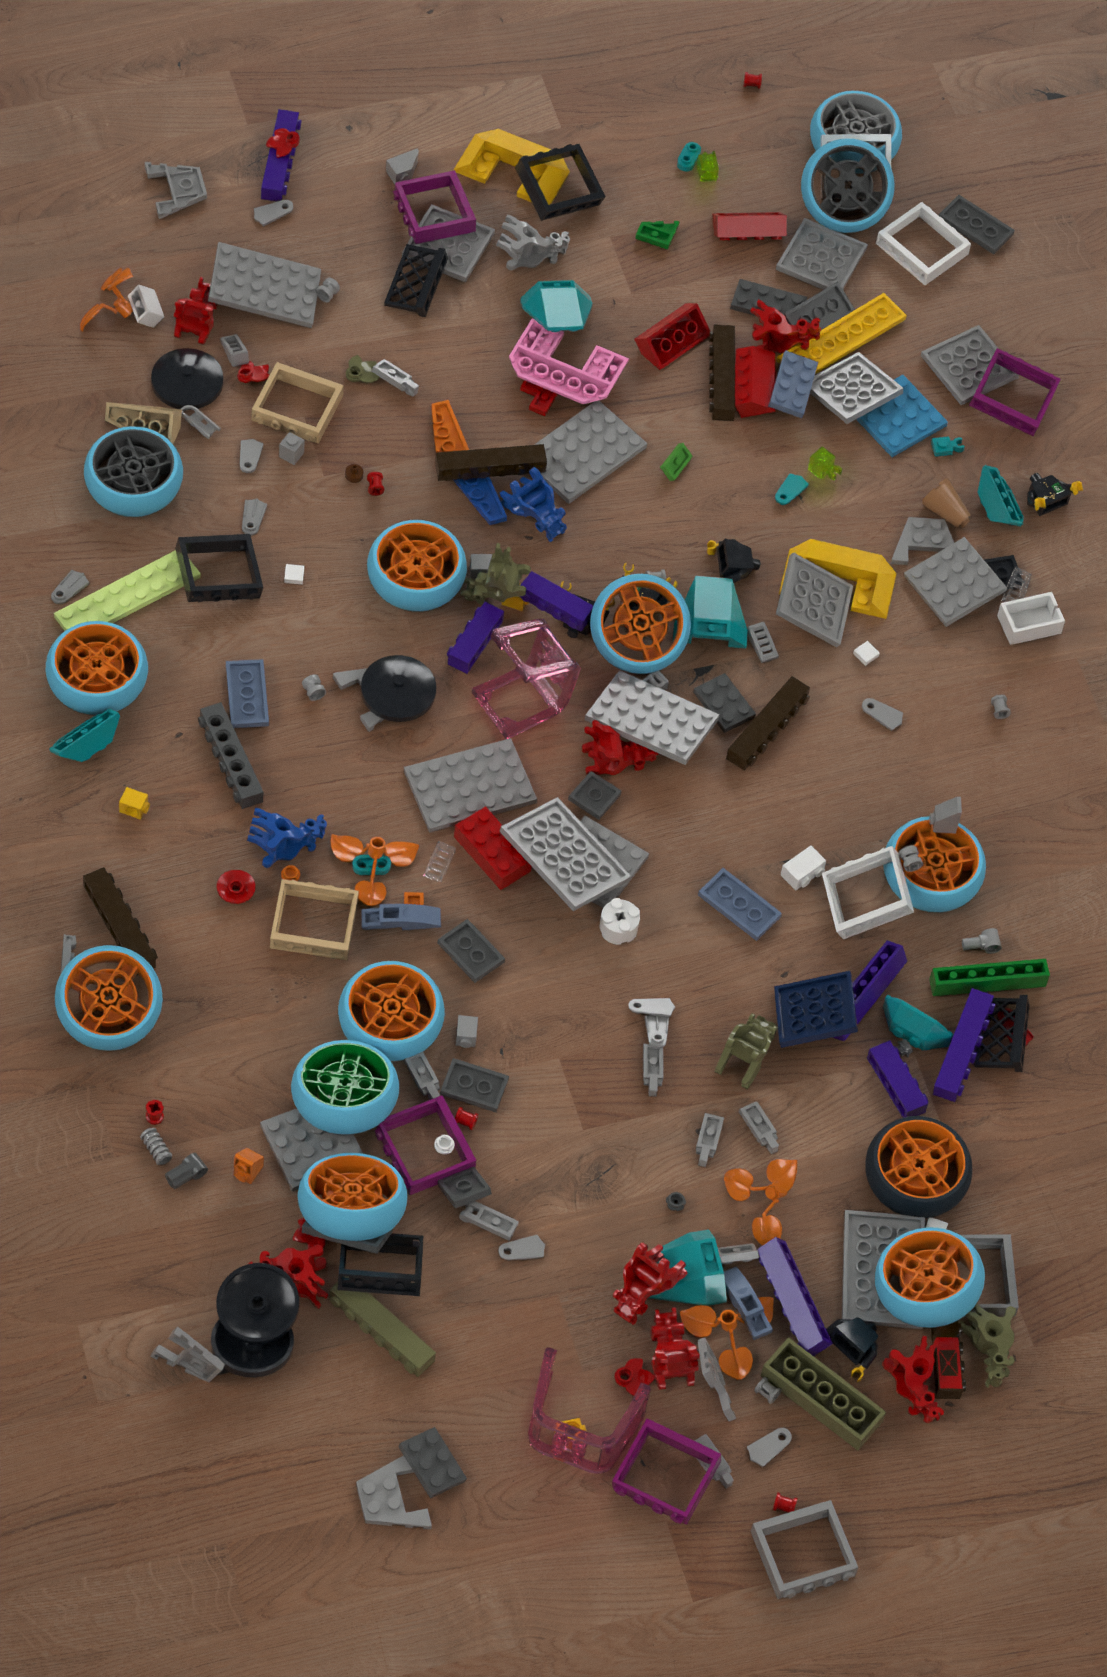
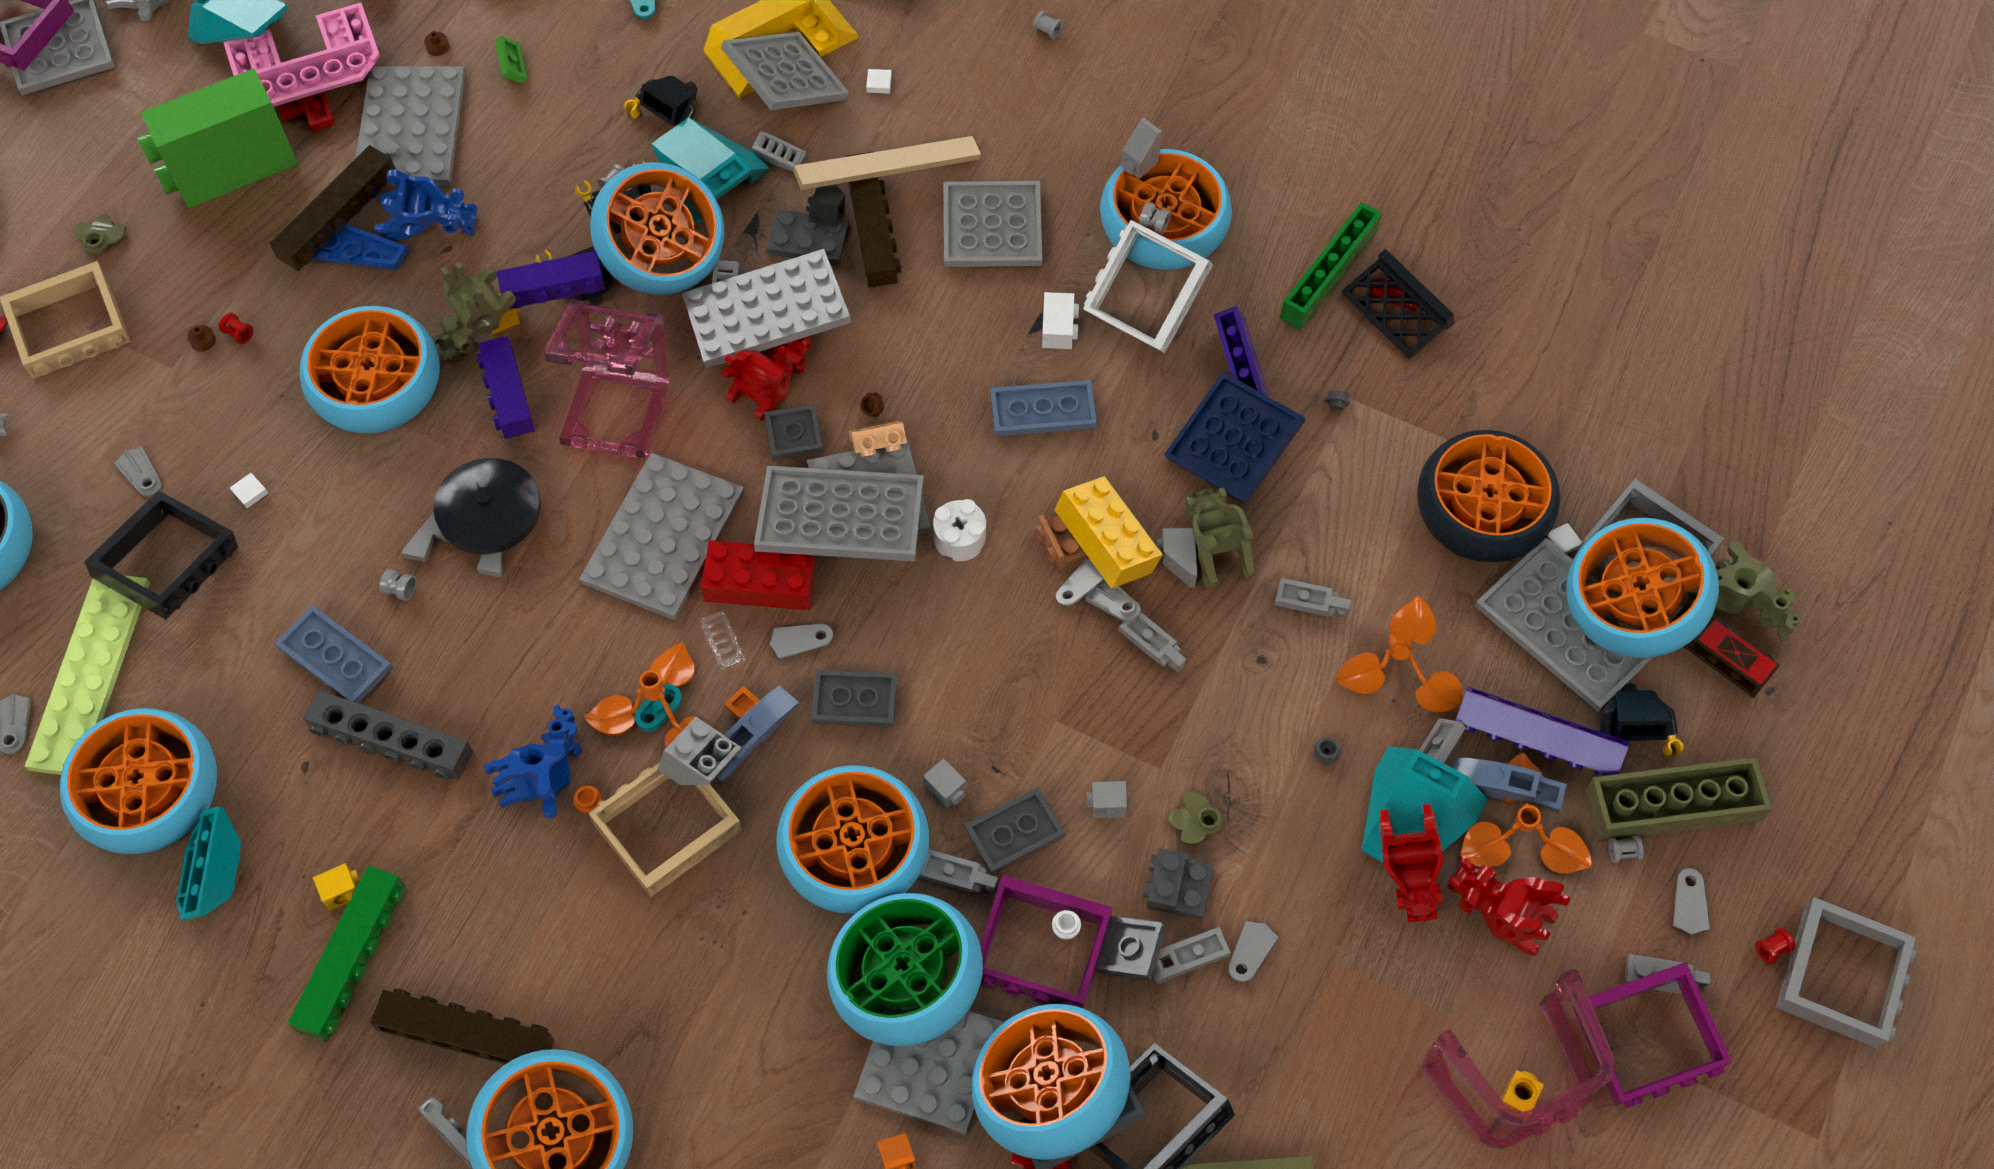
camera: 40 degrees left, 5 degrees up
red dish [217,870,256,904] -> none
light grey piece [240,439,264,473] -> none
light grey brick [279,432,305,465] -> none
light grey hinge [372,359,419,397] -> none
black fence [384,244,448,317] -> none
orange wing [431,400,469,453] -> none
red bush [455,1107,479,1130] -> none
light grey brick [470,554,492,580] -> none
red plate [614,1358,655,1397] -> none
light grey hinge [696,1113,724,1167] -> none
light grey wing [697,1337,736,1421] -> none
light grey piece [862,698,903,731] -> none
dark purple brick [867,1040,929,1118] -> none
red animal [882,1336,944,1423] -> none
teal wedge [883,995,954,1051] -> none
dark purple brick [933,988,996,1102] -> none
light grey pin [962,928,1002,954] -> none
none -> bright green brick [137,68,299,208]
none -> green brick [287,865,405,1043]
none -> reddish brown tile [424,31,449,56]
none -> light grey slope [657,717,741,785]
none -> light grey piece [770,624,833,659]
none -> tan tile [793,136,981,190]
none -> pearl dark grey slope [806,184,845,227]
none -> light nougat plate [849,421,907,457]
none -> reddish brown plate [860,392,884,417]
none -> light grey plate [943,181,1042,267]
none -> nougat bracket [1035,515,1088,570]
none -> yellow brick [1054,476,1163,589]
none -> light grey brick [1086,781,1127,818]
none -> dark grey plate [1143,848,1214,920]
none -> light grey slope [1156,528,1197,587]
none -> olive plate [1166,791,1223,844]

